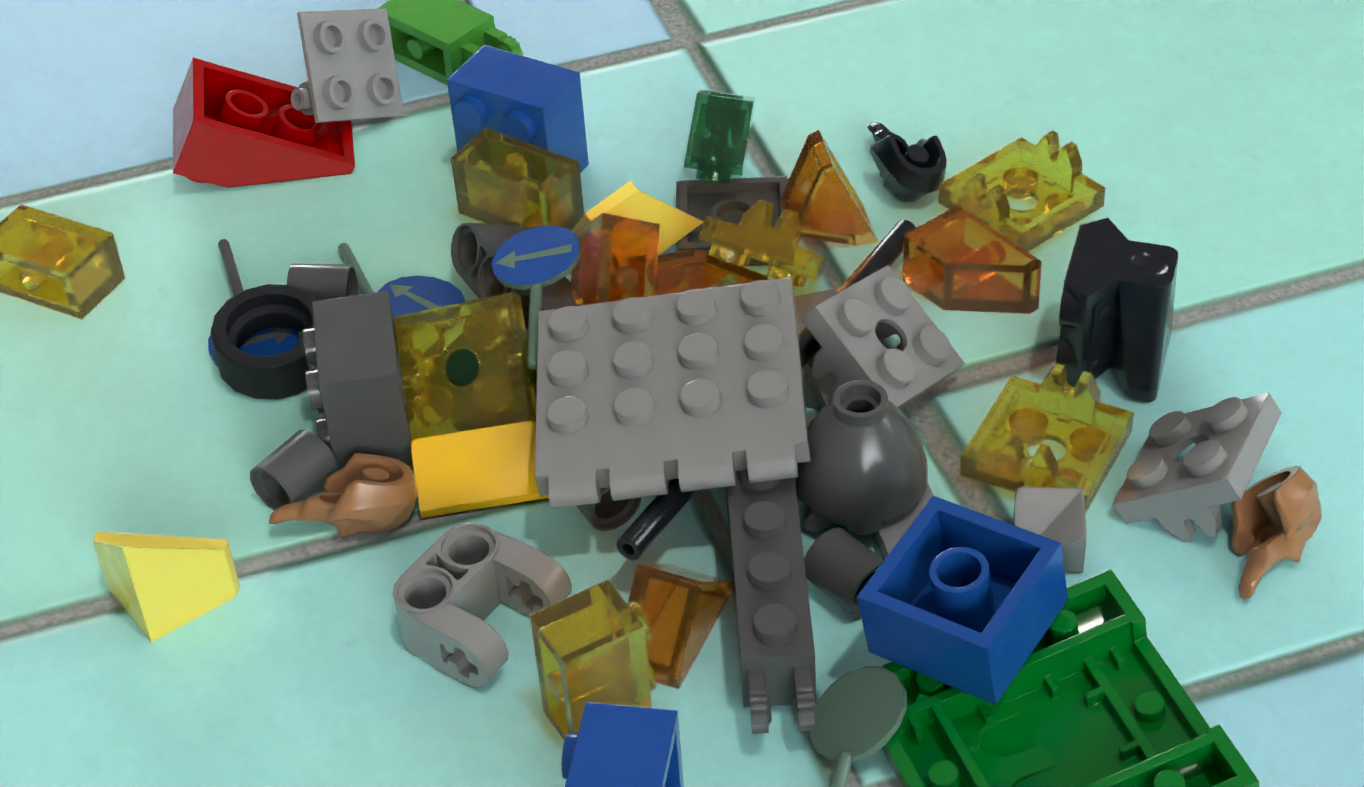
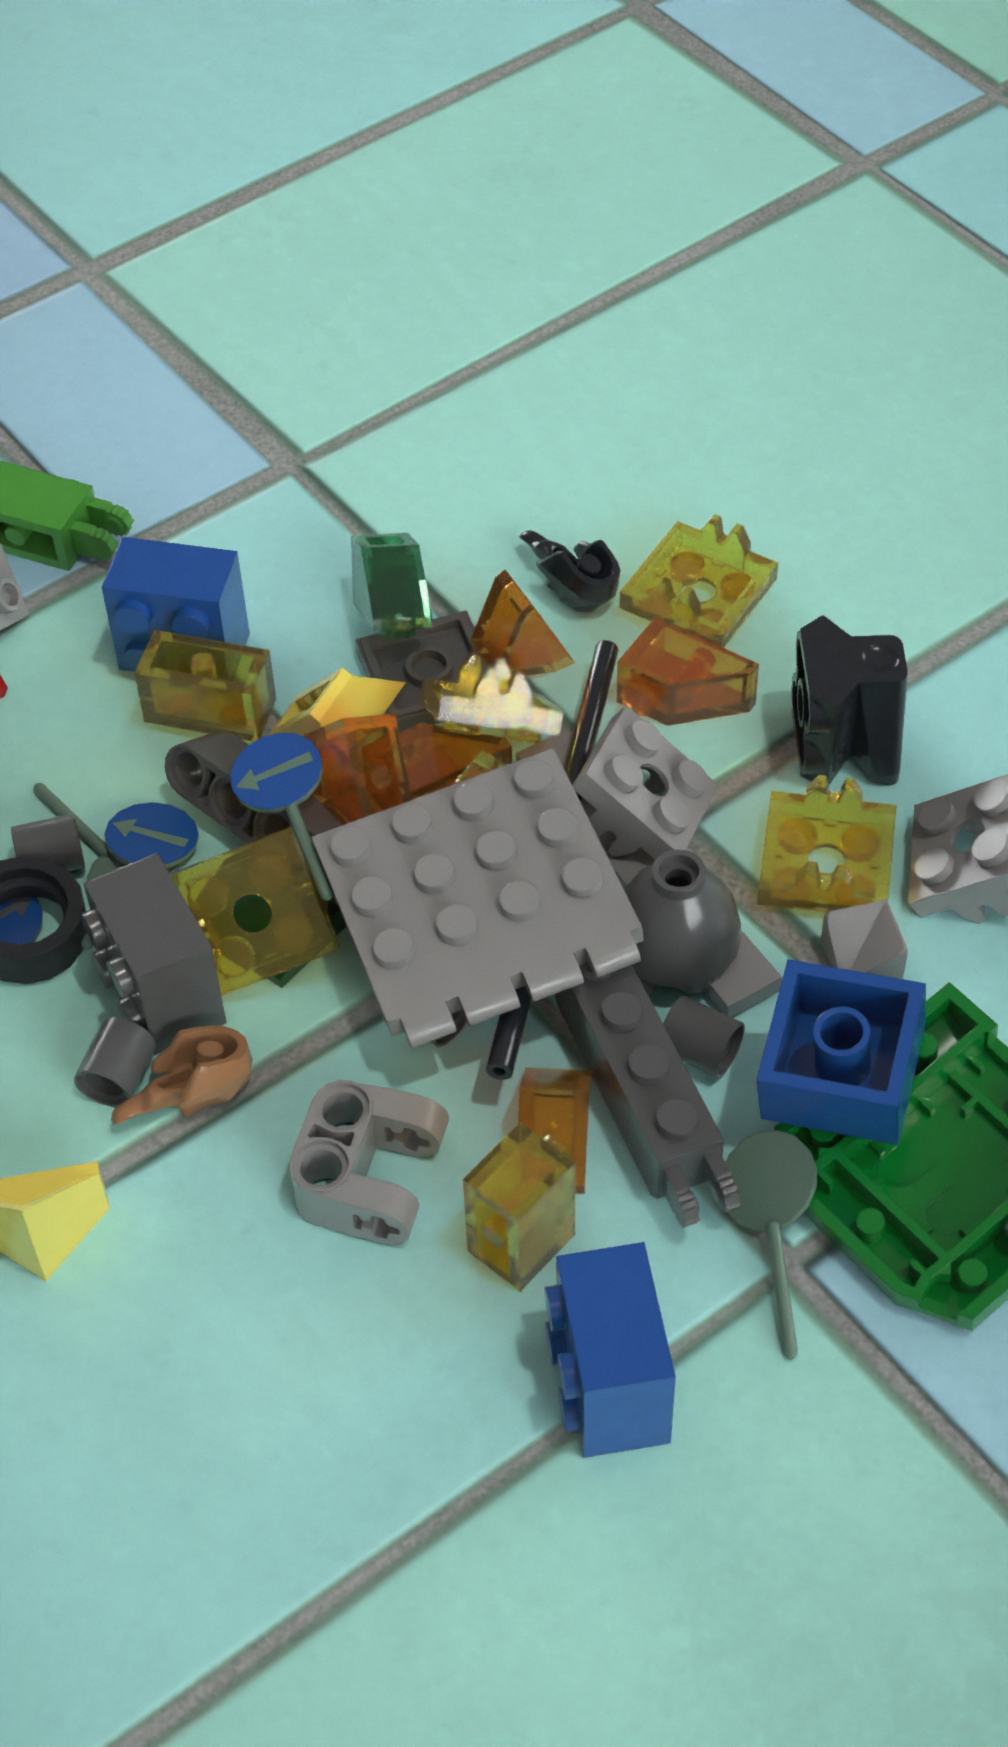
camera: 20 degrees left, 10 degrees up
yellow slope [410,420,549,518] -> none

